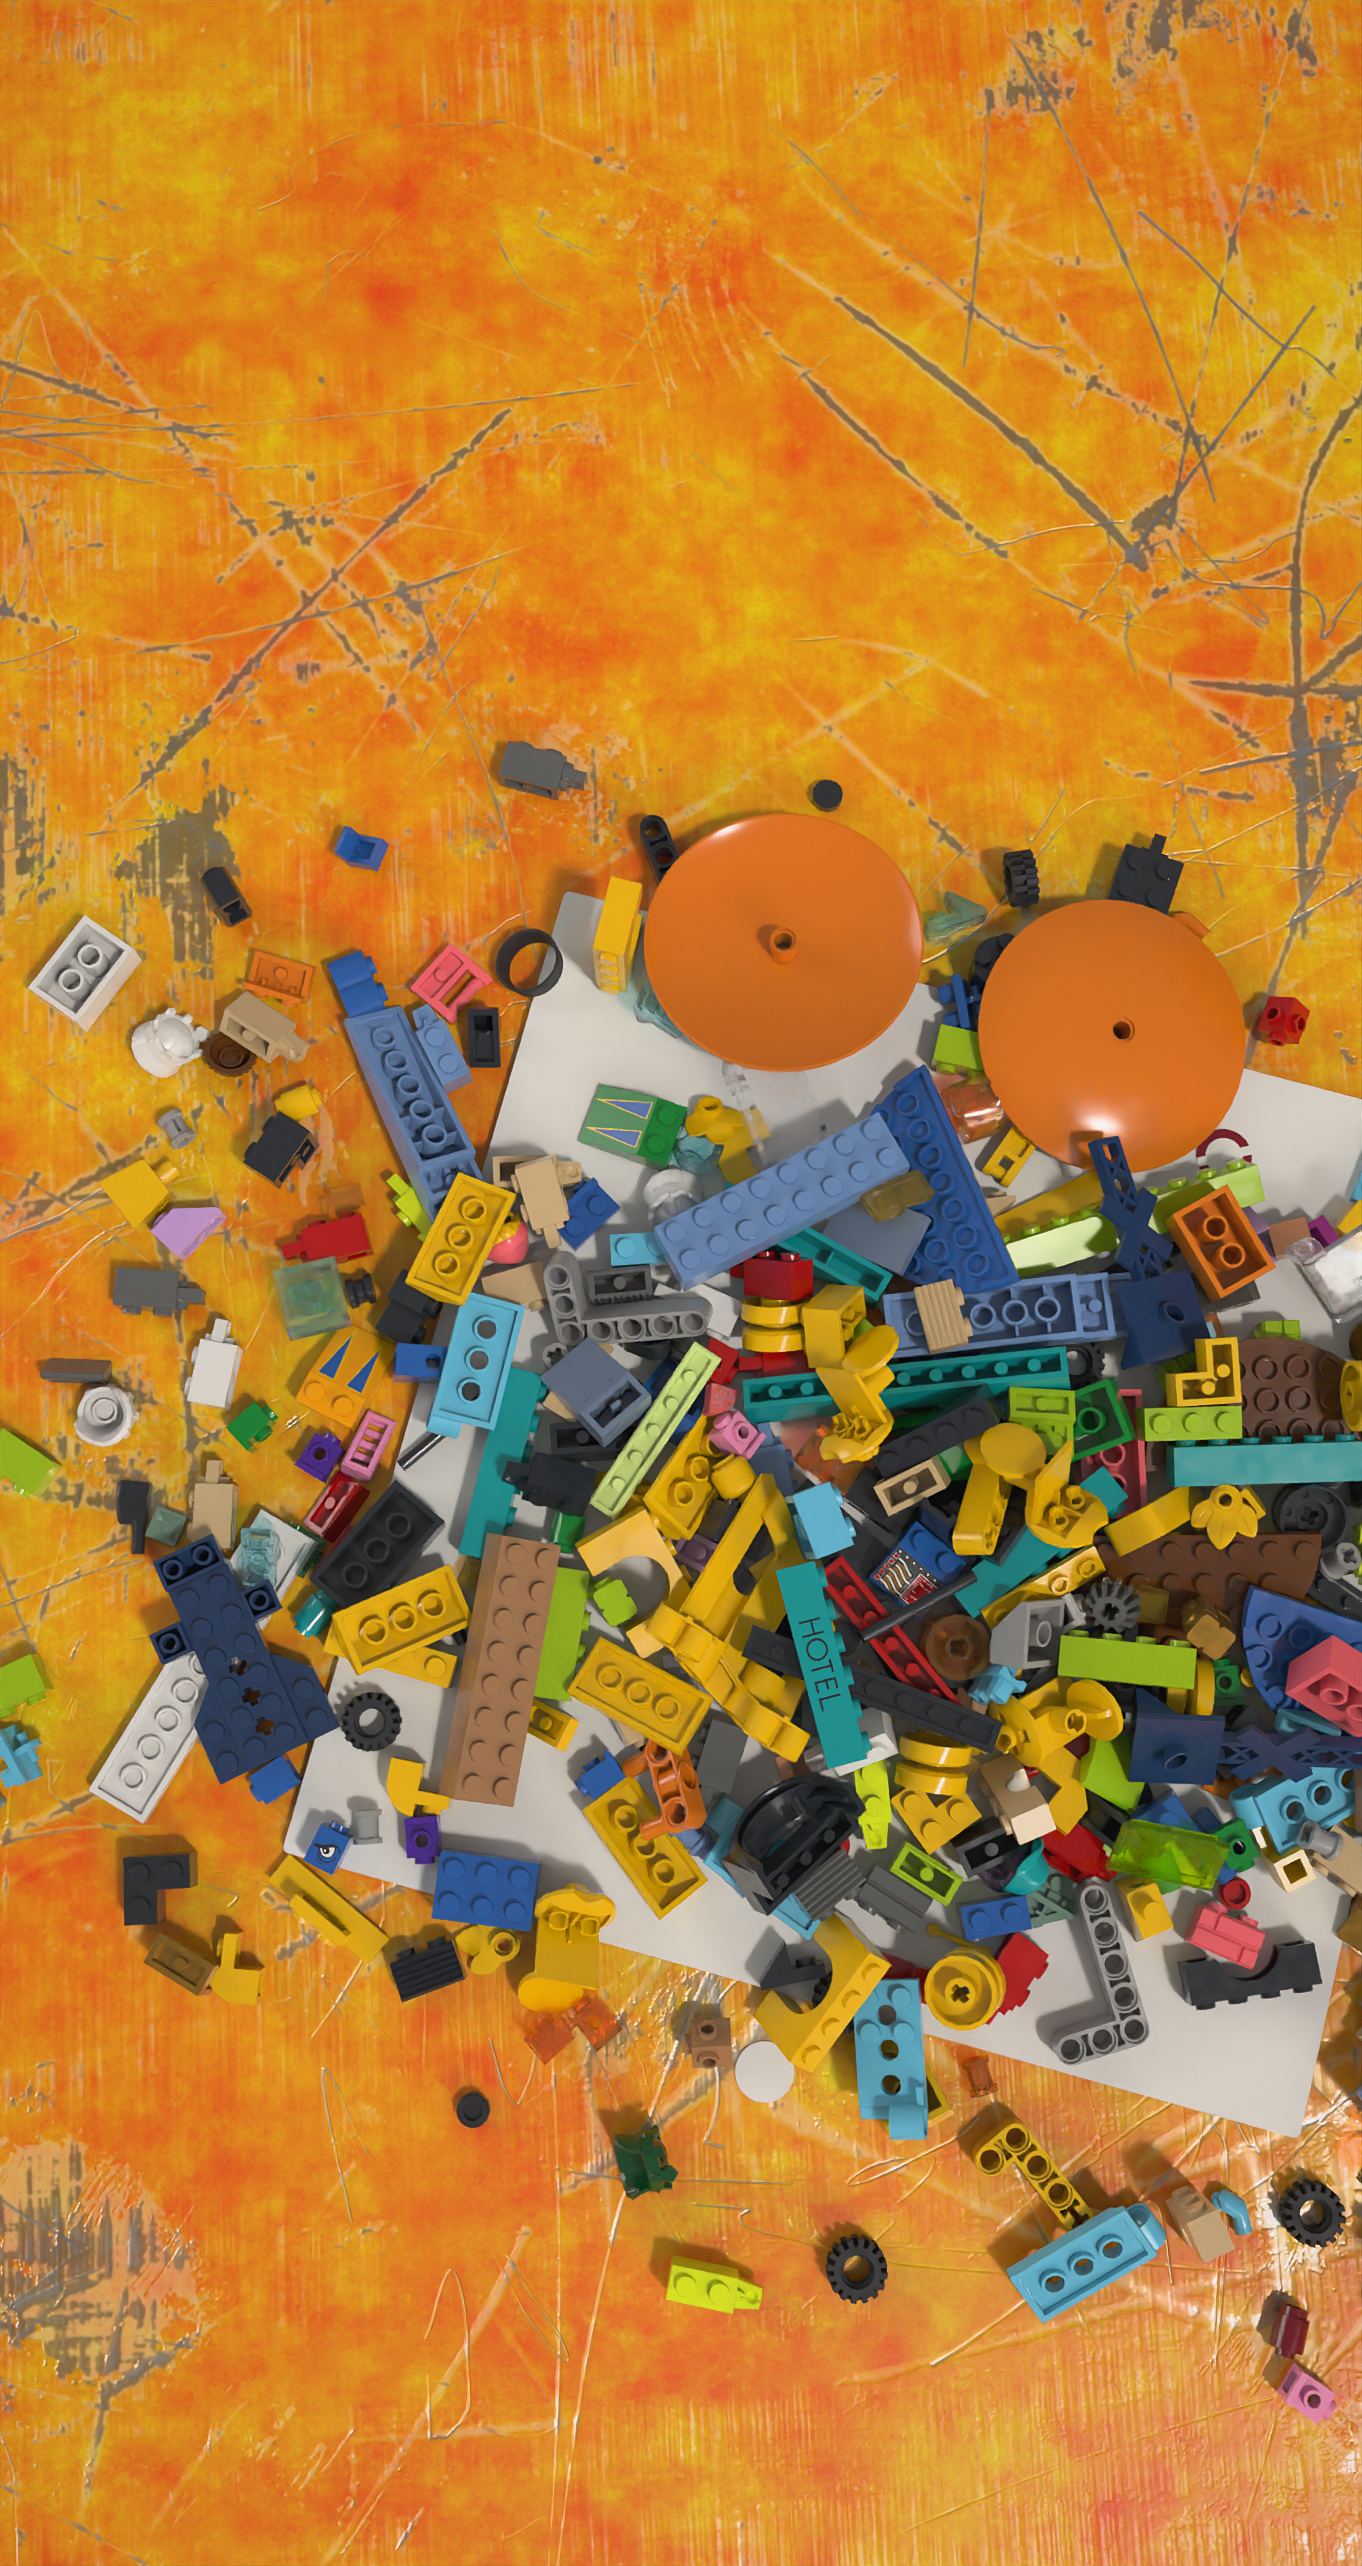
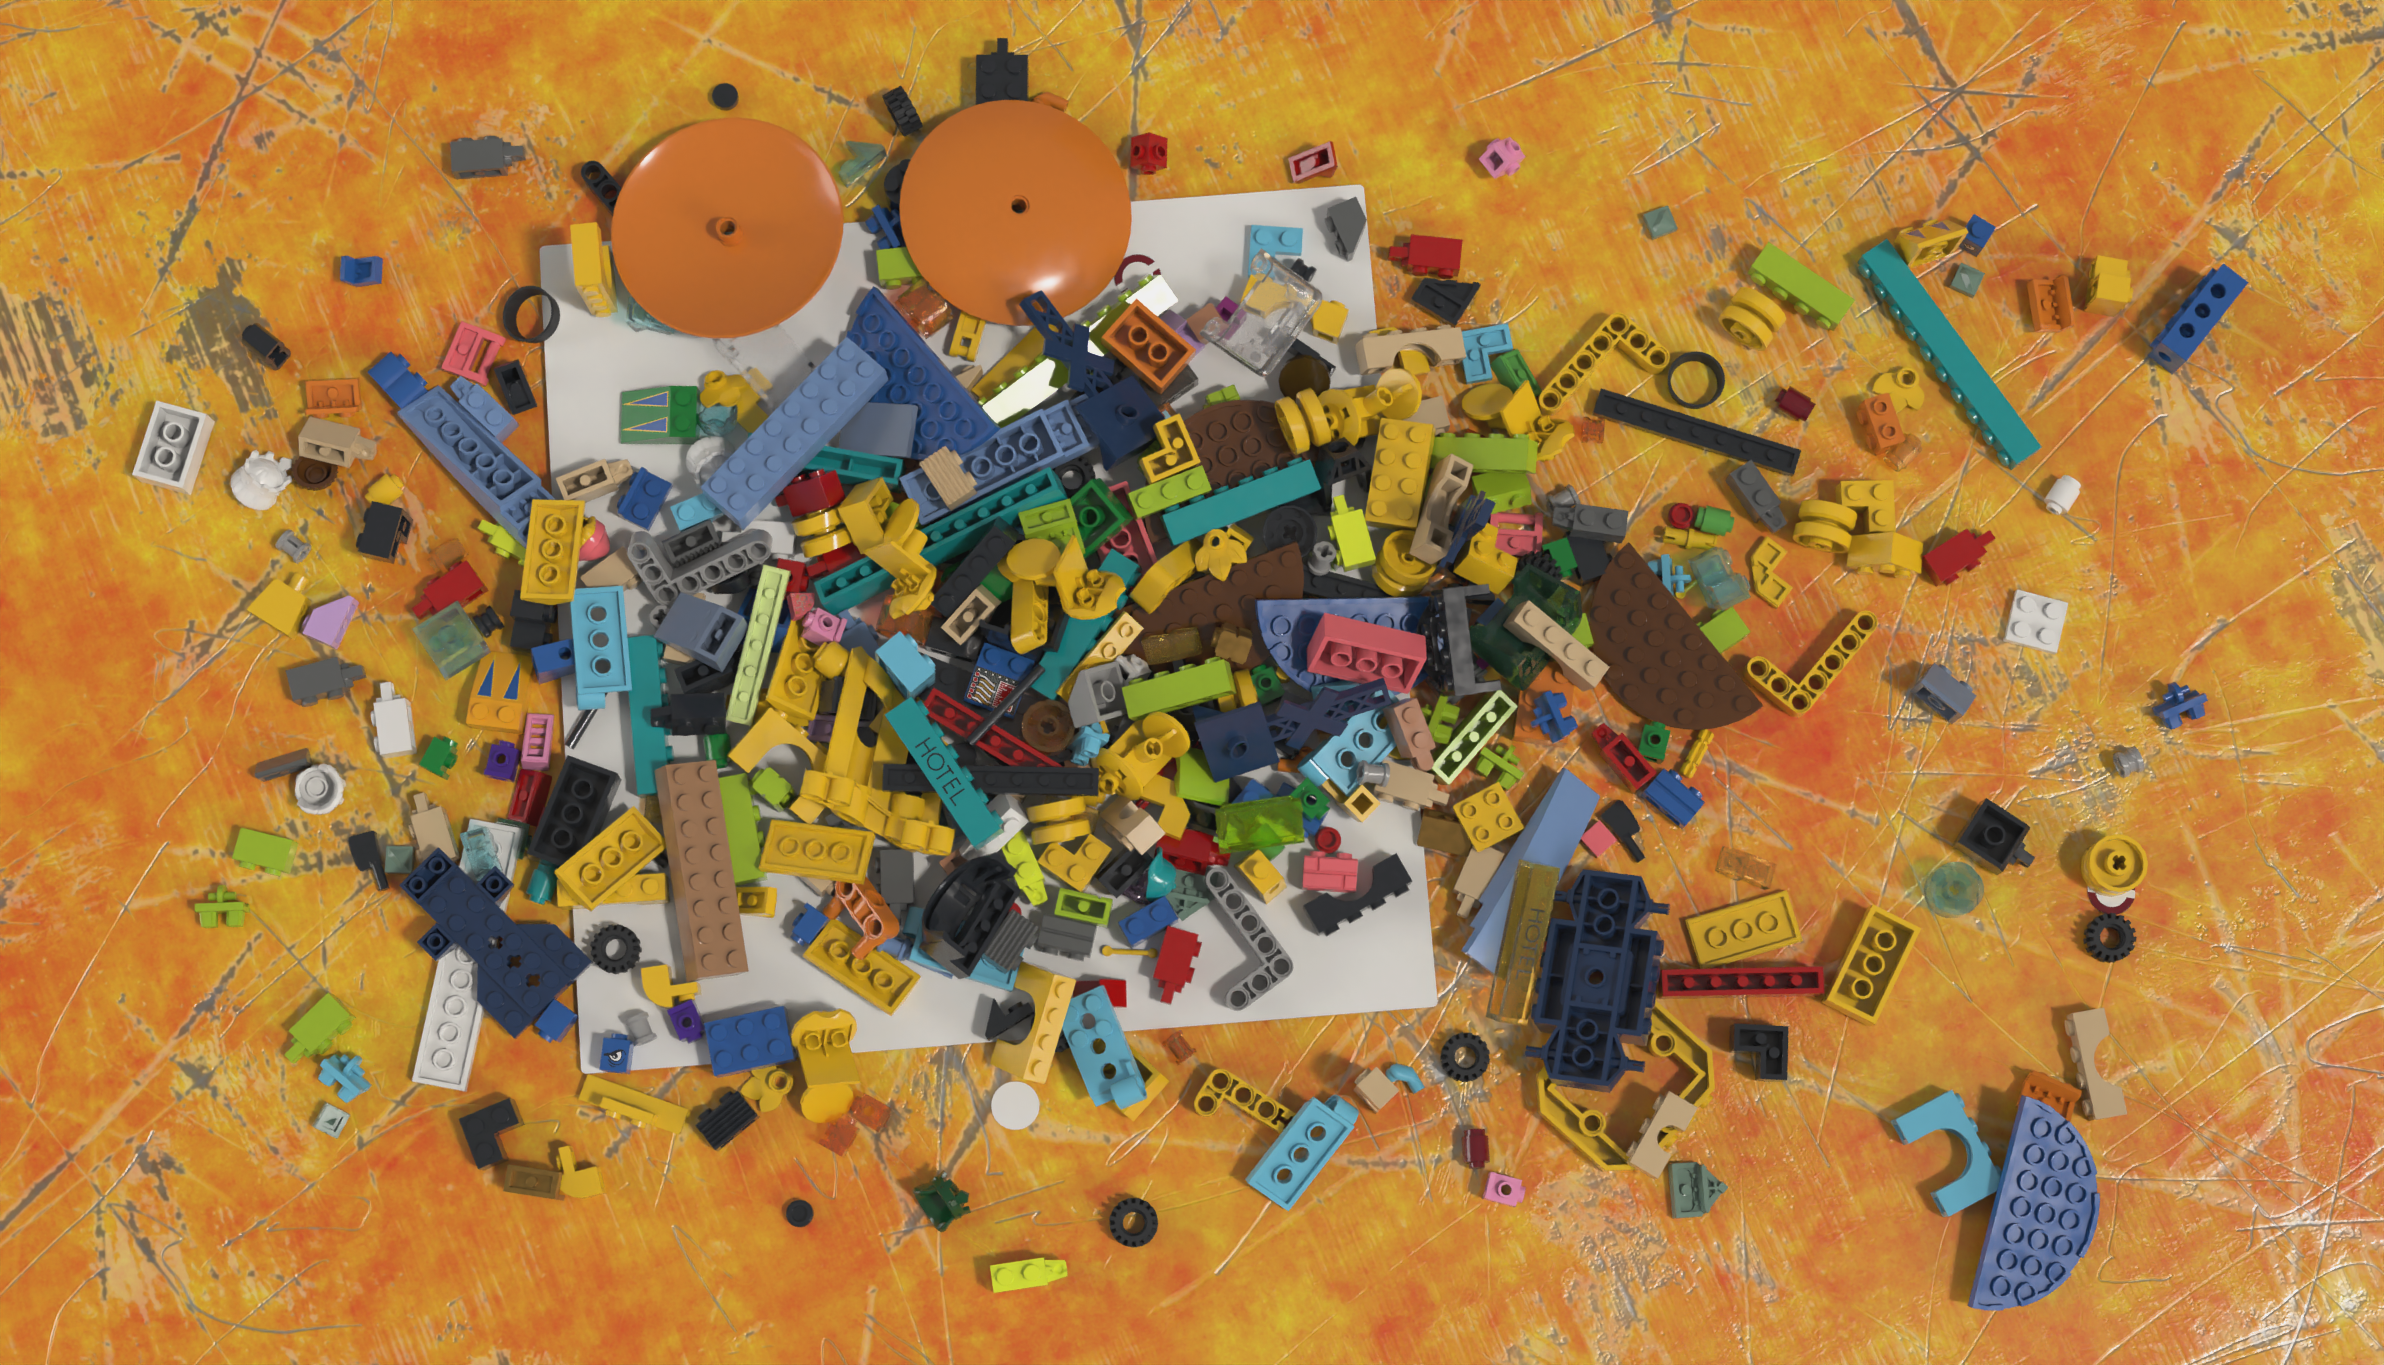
camera: 20 degrees left, 0 degrees up
tan hinge [511,1154,571,1249] -> none
medium nougat brick [684,2017,732,2069] -> none
clear yellow slope [860,1169,935,1223] -> none
yellow wheel [924,1947,1006,2031] -> none
dark grey gear [1085,1576,1142,1634] -> none

